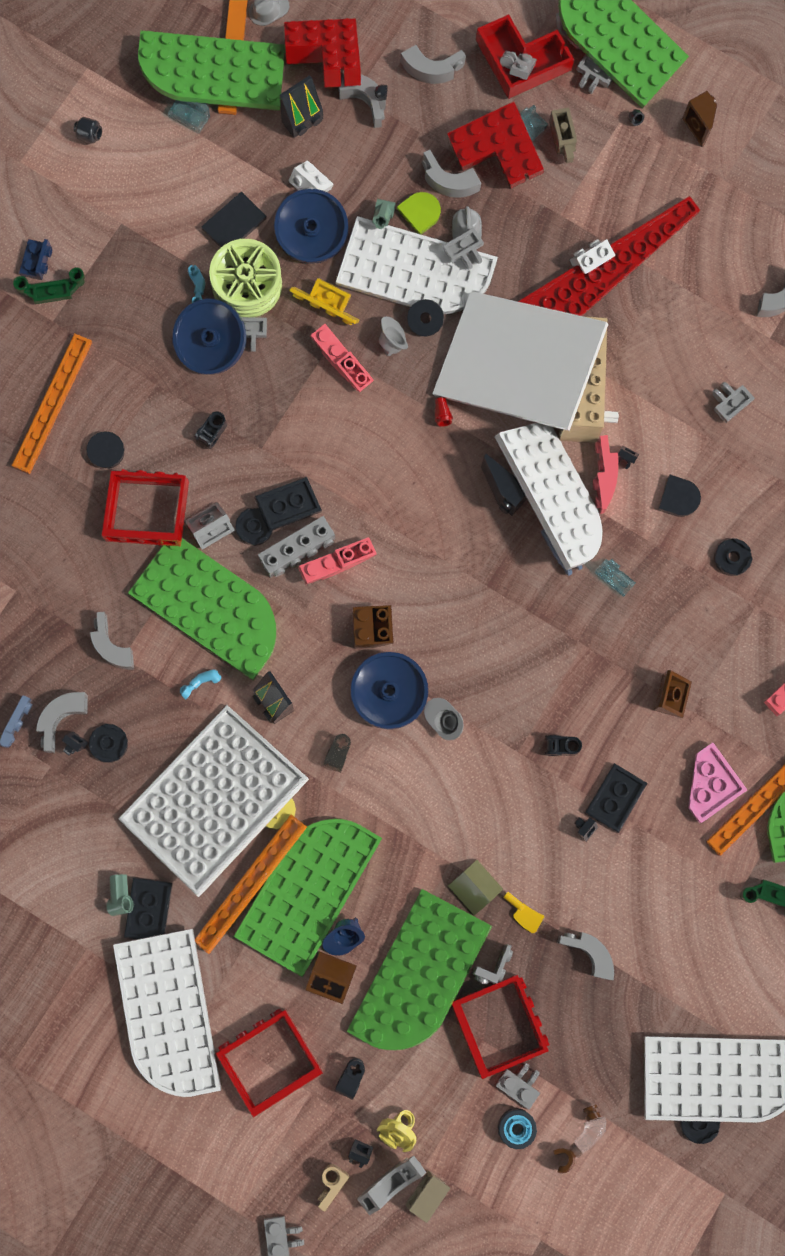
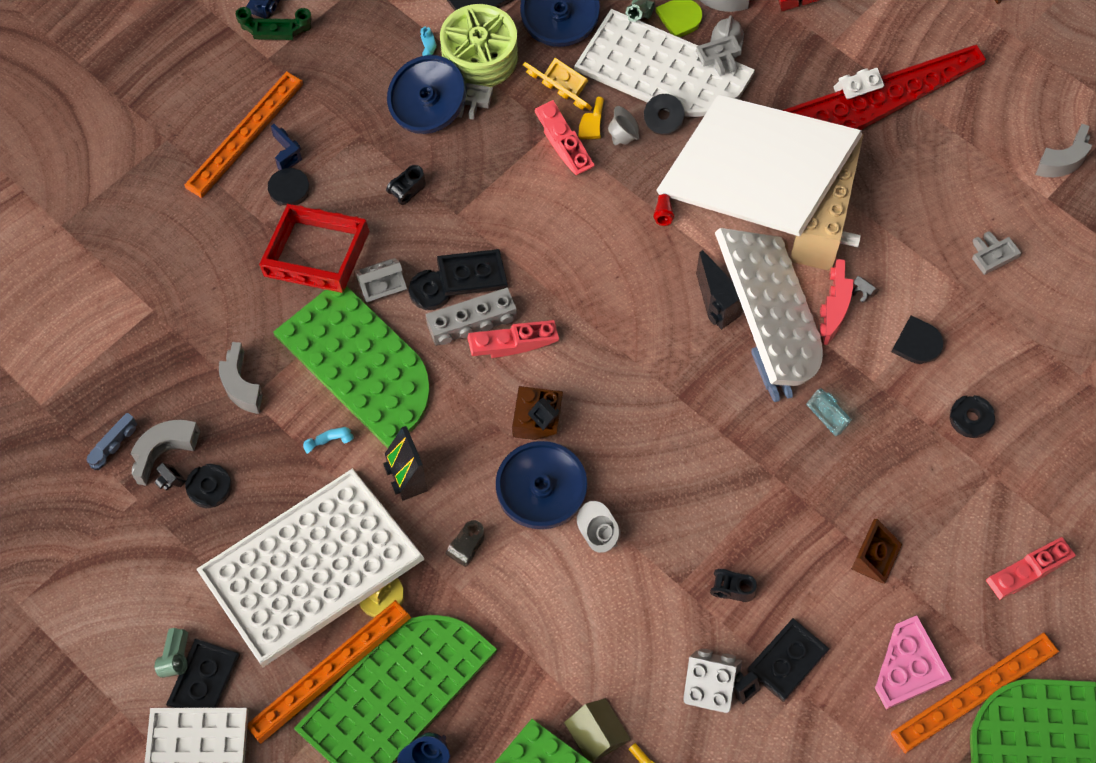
camera: 20 degrees right, 15 degrees down
none -> dark blue bracket [271,124,302,170]
none -> black tile [528,397,559,430]
none -> yellow piece [578,97,604,139]
none -> bracket [683,649,742,713]

